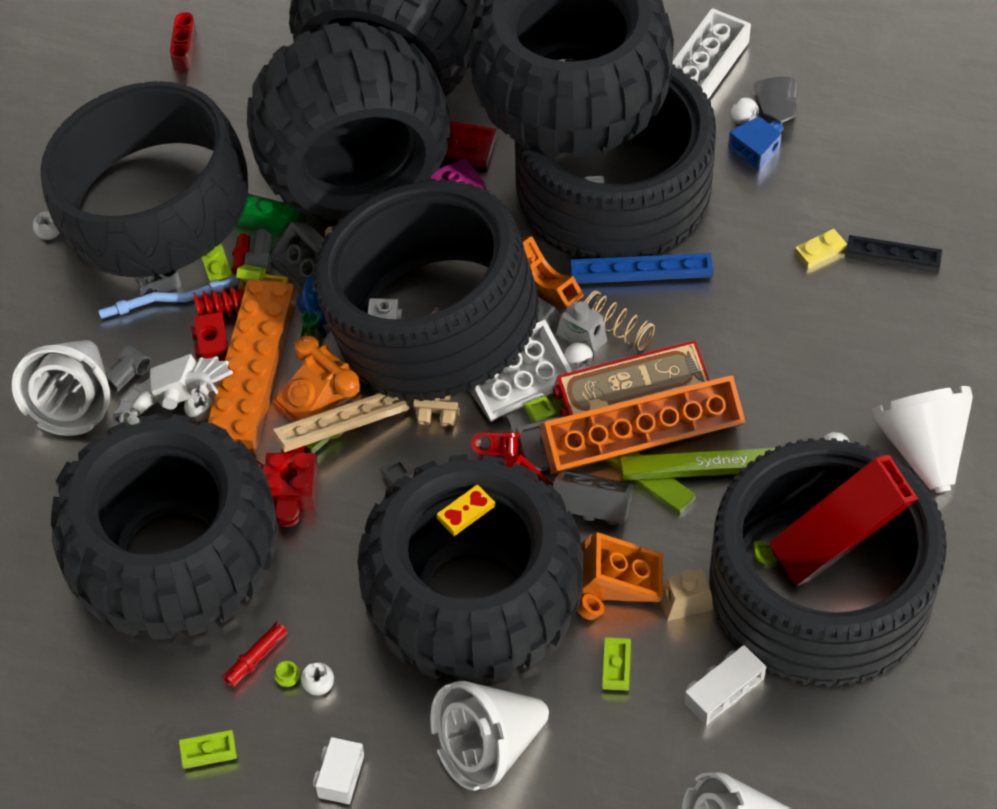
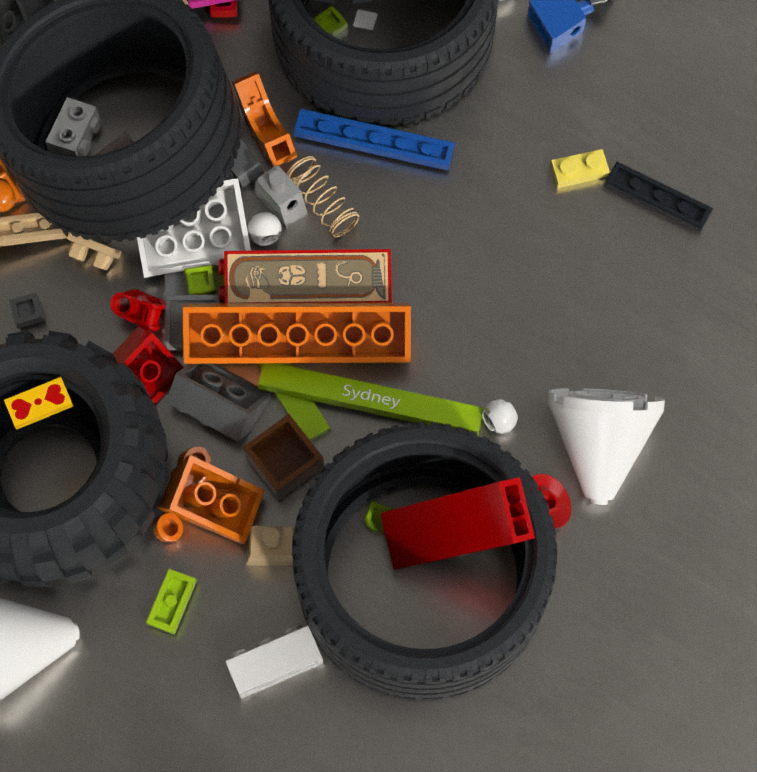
camera: 15 degrees right, 15 degrees up
none -> reddish brown piece [243,414,324,500]

